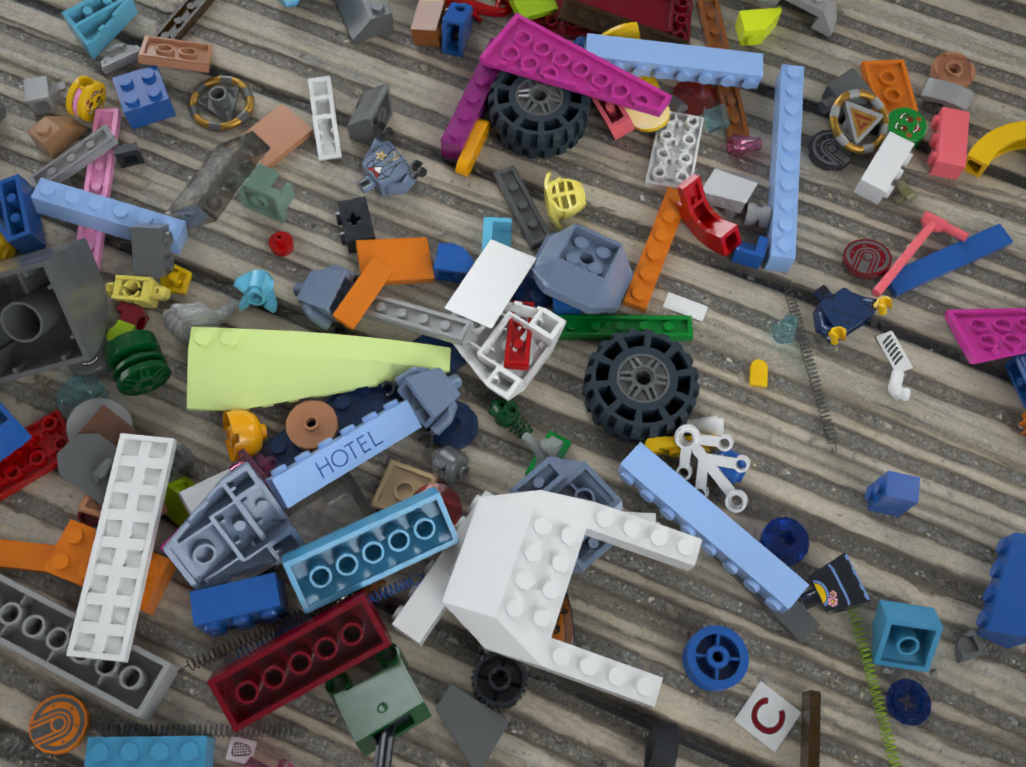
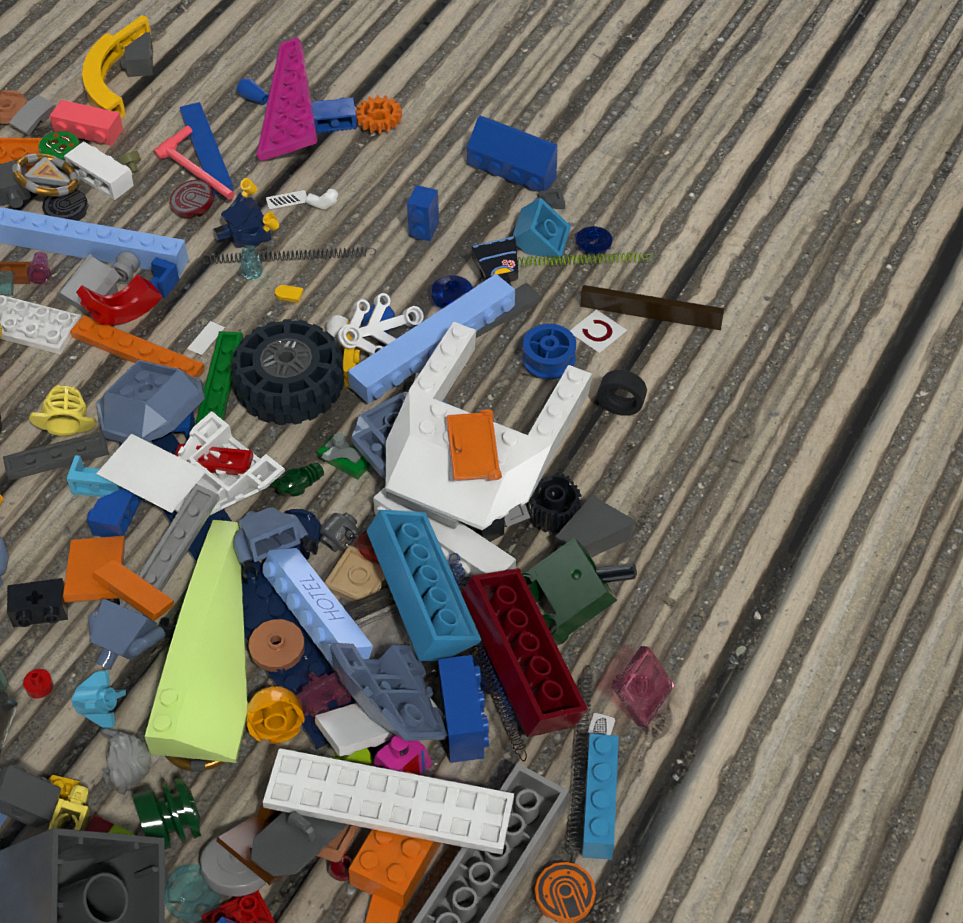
camera: 80 degrees left, 15 degrees down
none -> orange door [446,409,502,481]

